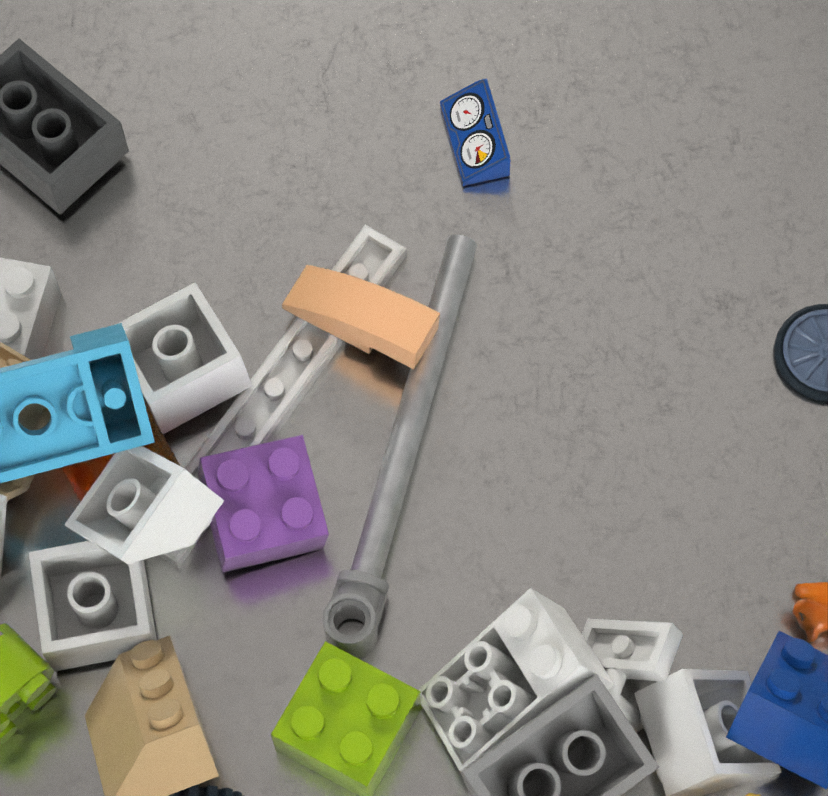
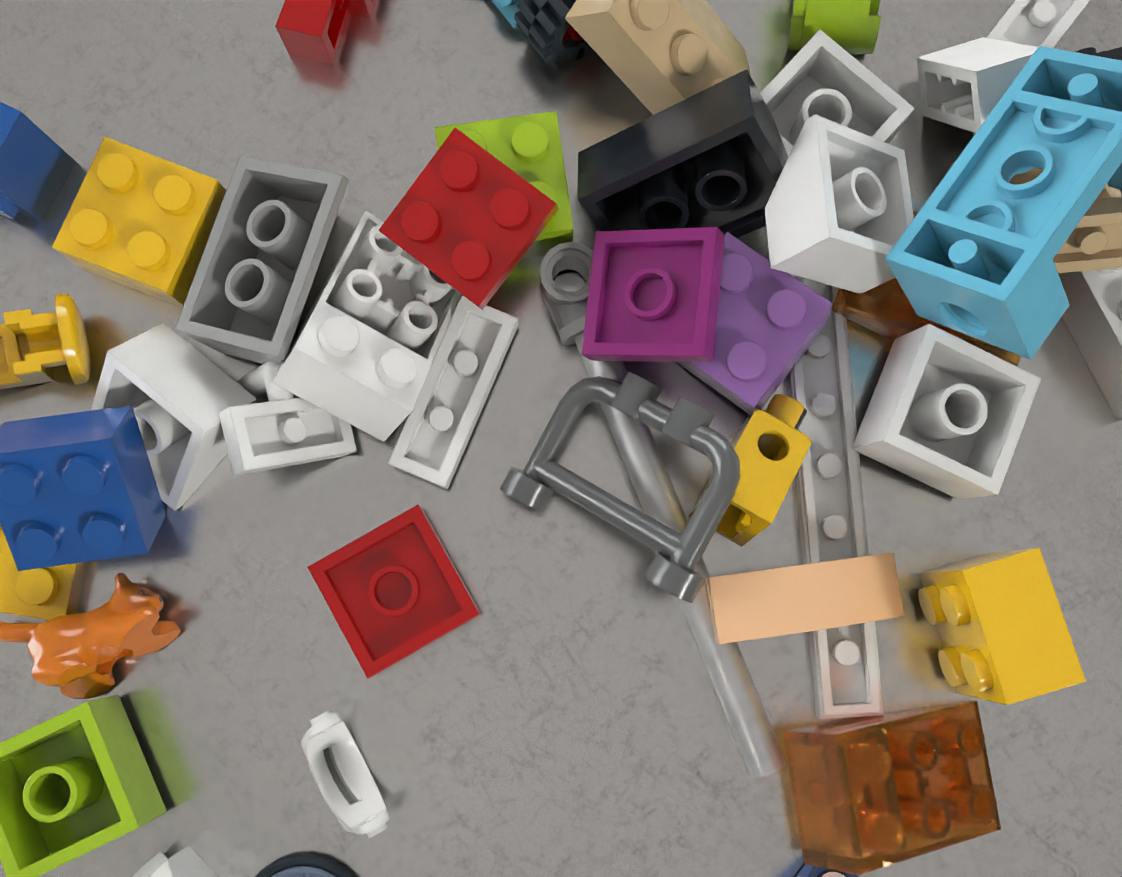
camera: 140 degrees right, 15 degrees up
none -> white helmet [301,710,390,838]
none -> red plate [308,504,481,679]
none -> red plate [378,128,559,310]
none -> white plate [388,296,519,490]
none -> dark grey bar [500,372,741,603]
none -> black slope [577,69,788,238]
none -> magenta plate [581,227,725,363]
none -> yellow torso [688,394,812,547]
none -> clear orange slope [783,701,1001,875]
none -> yellow brick [918,547,1086,705]

